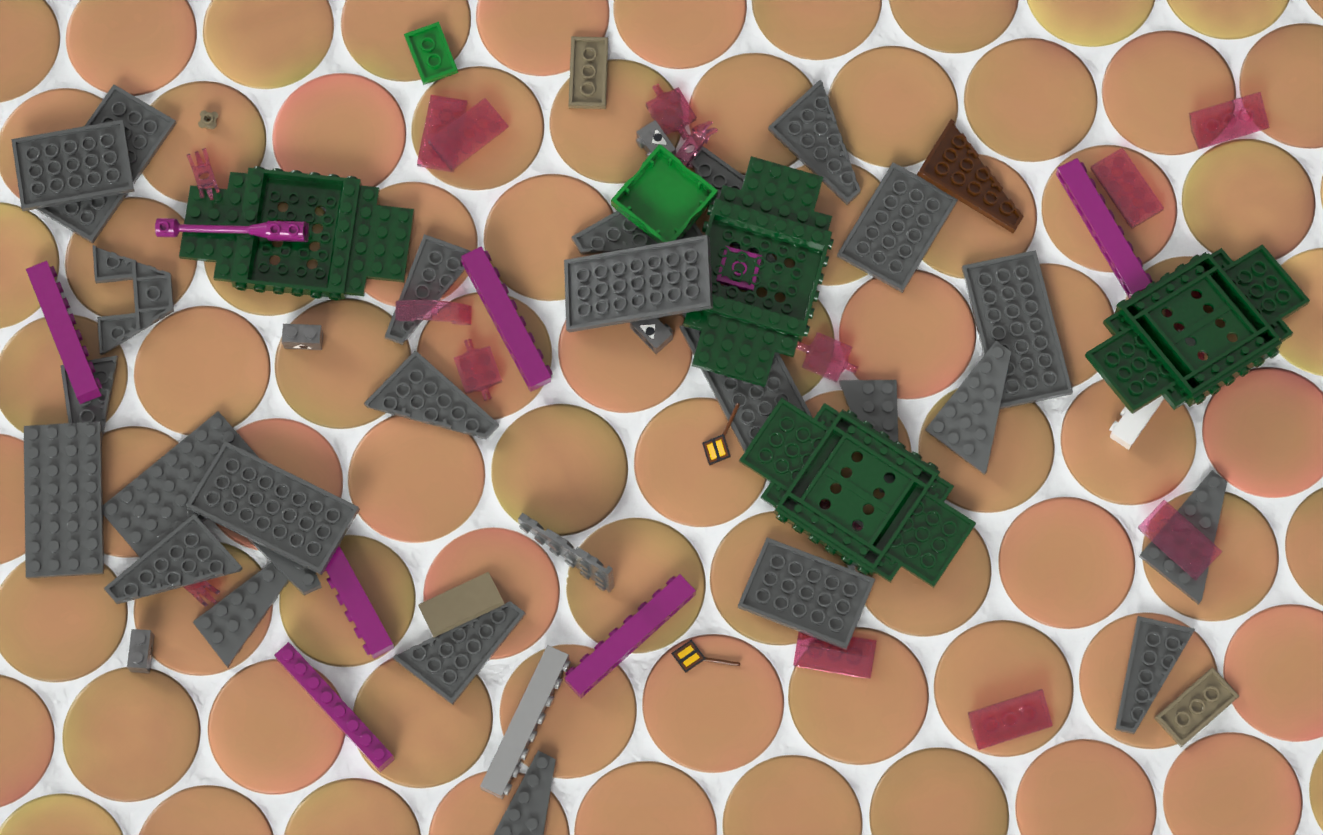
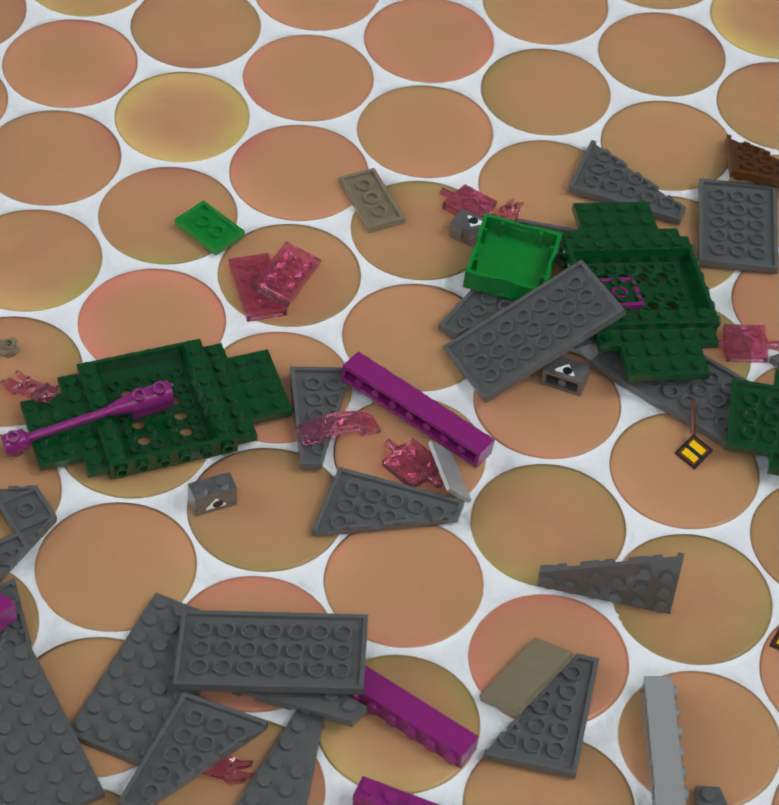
camera: 30 degrees left, 25 degrees down
magenta brick [565,574,696,698] -> none
none -> light grey piece [428,441,472,503]

